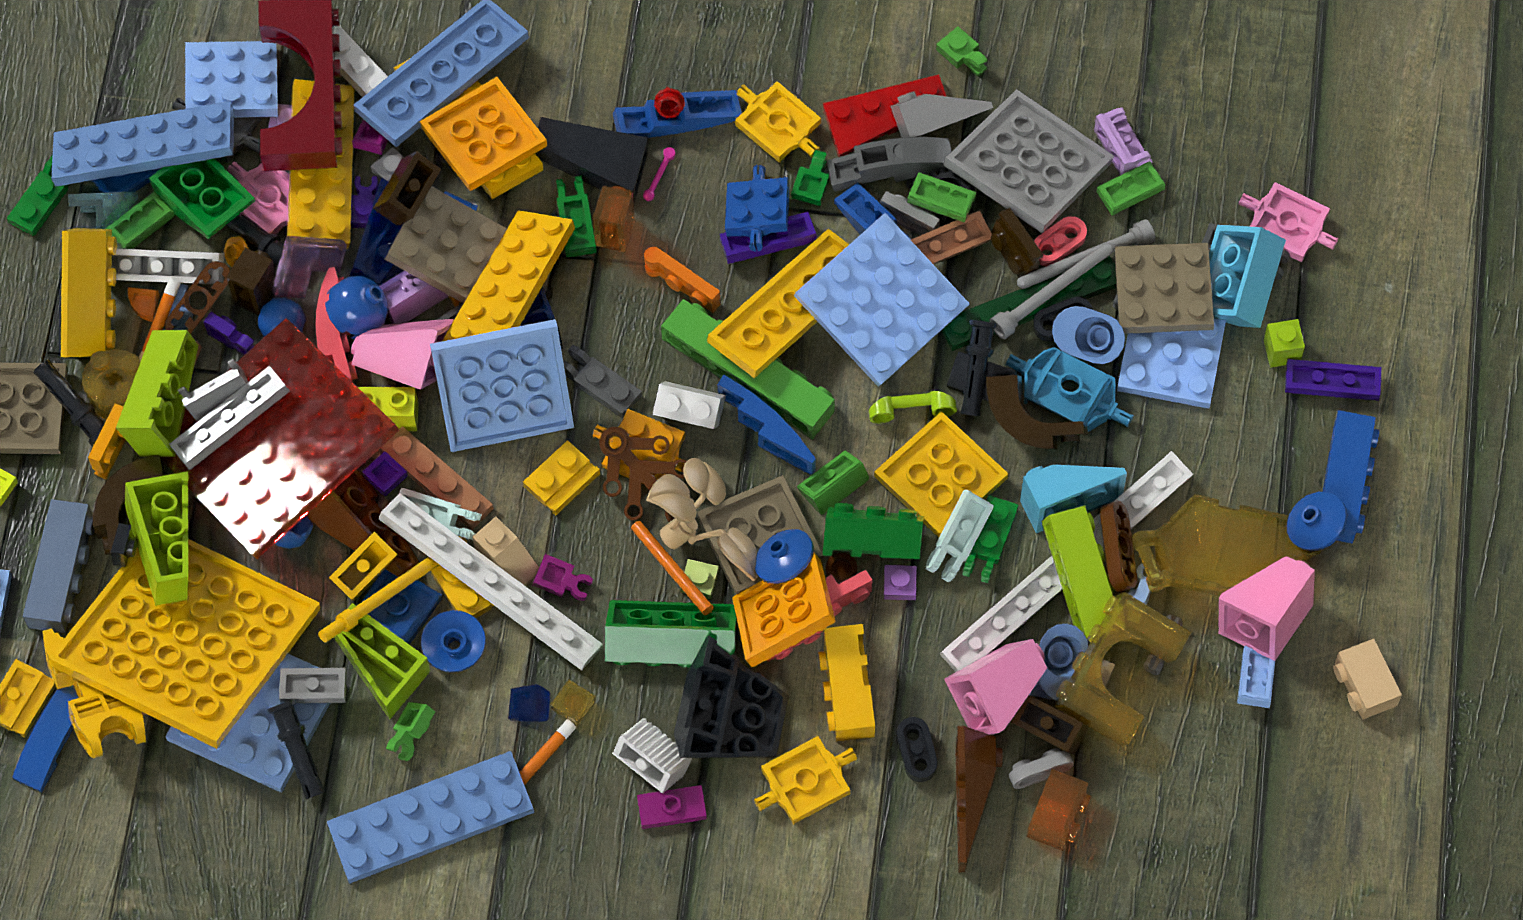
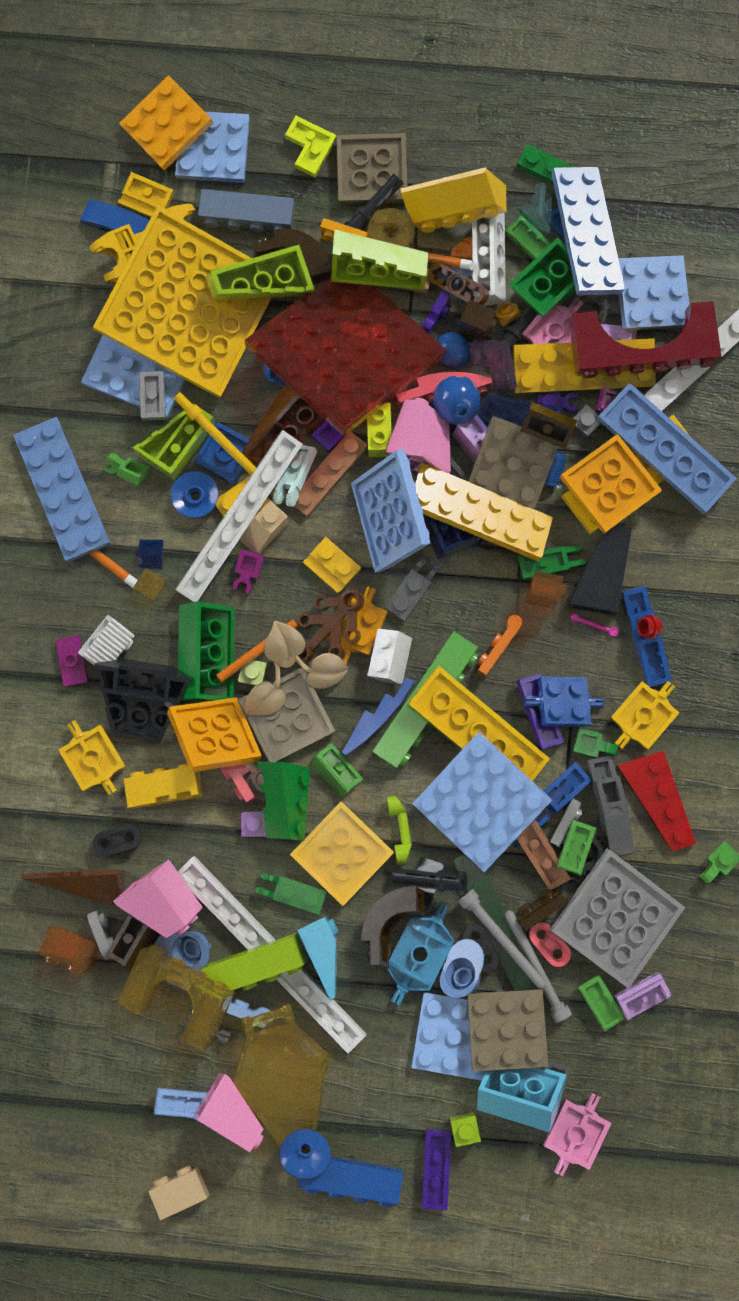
camera: 90 degrees right, 15 degrees up
black plate [111,523,137,567] -> none
light grey plate [169,366,290,470] -> none
light grey hinge [178,359,248,422] -> none
black pin [267,699,325,799] -> none
yellow slope [329,532,398,601] -> none
blue dish [755,529,814,584] -> none
light grey slope [890,91,993,138] -> none
light aqua hinge [925,490,994,582] -> none
reddish brown beam [1100,500,1138,592] -> none

